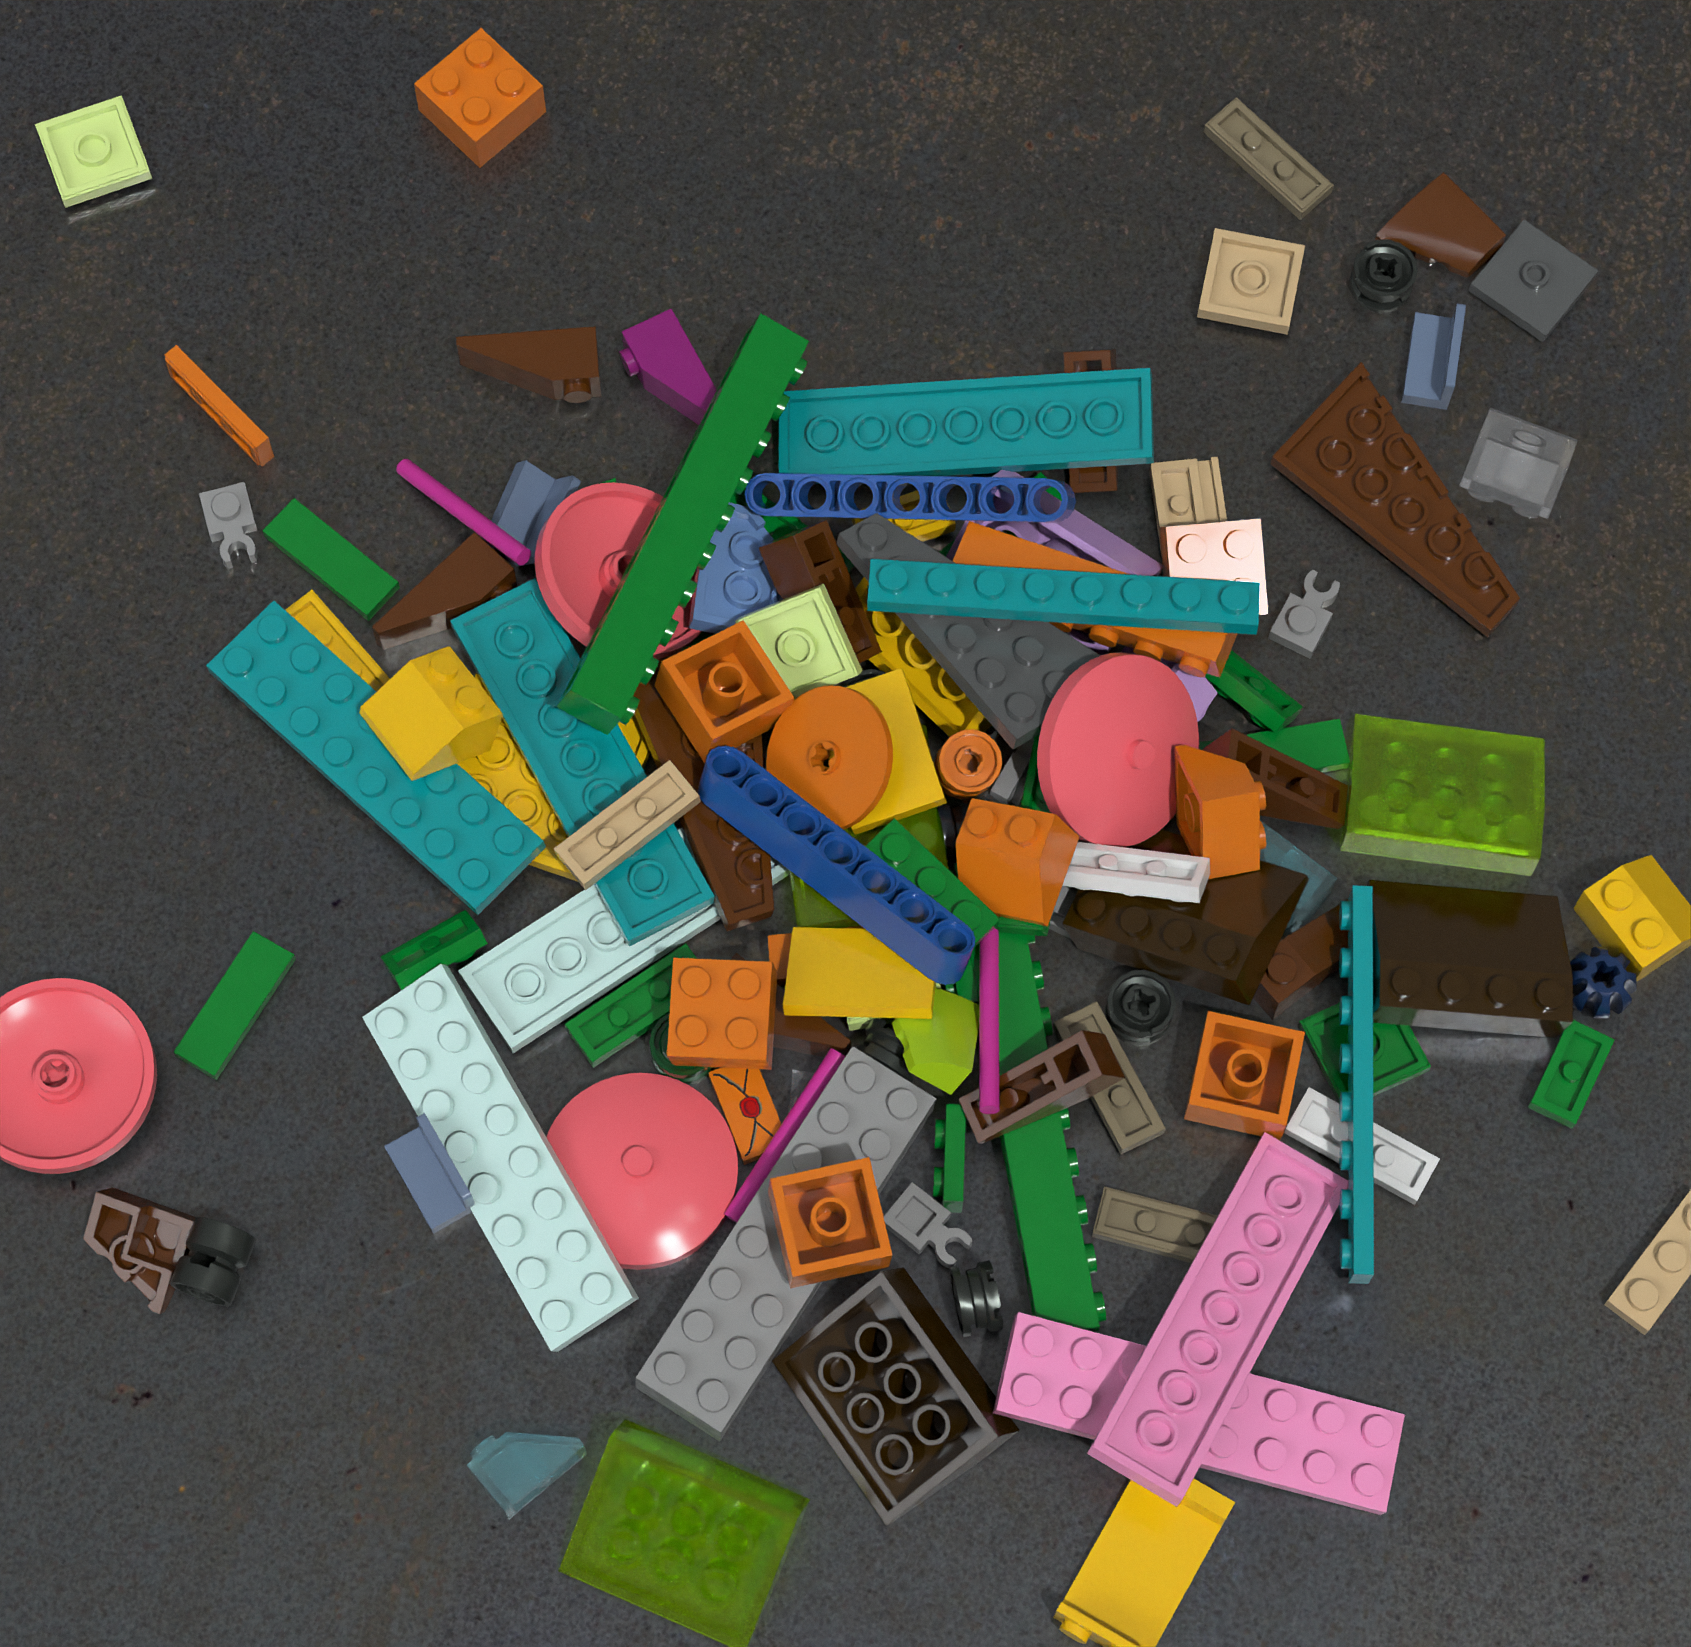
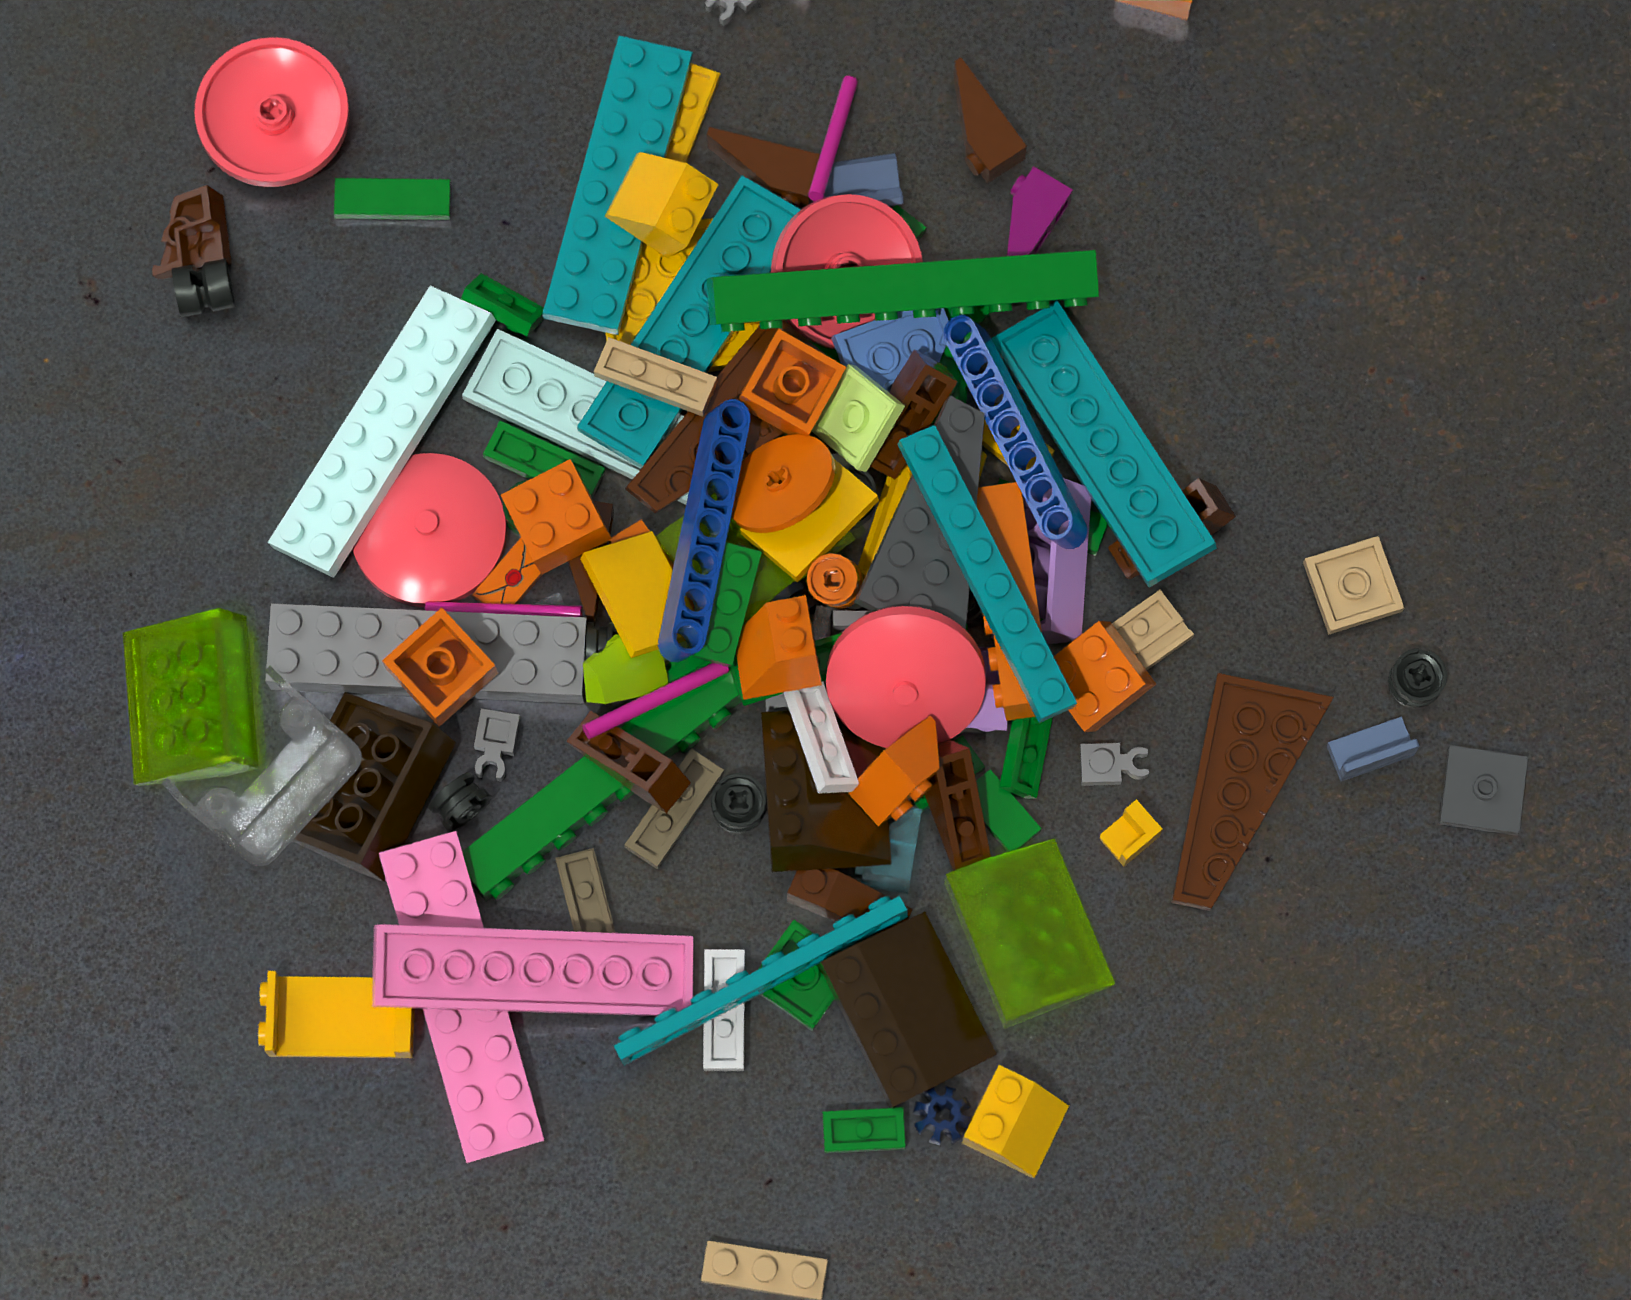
camera: 60 degrees right, 5 degrees up
green tile [262,498,400,621] -> none
sand blue panel [384,1113,475,1234] -> none
clear light blue slope [467,1432,587,1520] -> none
green plate [933,1104,966,1213] -> none
orange brick [1184,1011,1305,1141] -> none
dark tan tile [1203,97,1334,220] -> none
reddish brown slope [1375,172,1506,278] -> none
clear slope [1460,408,1578,519] -> none
none -> clear windscreen [162,666,362,866]
none -> yellow panel [1100,799,1163,867]

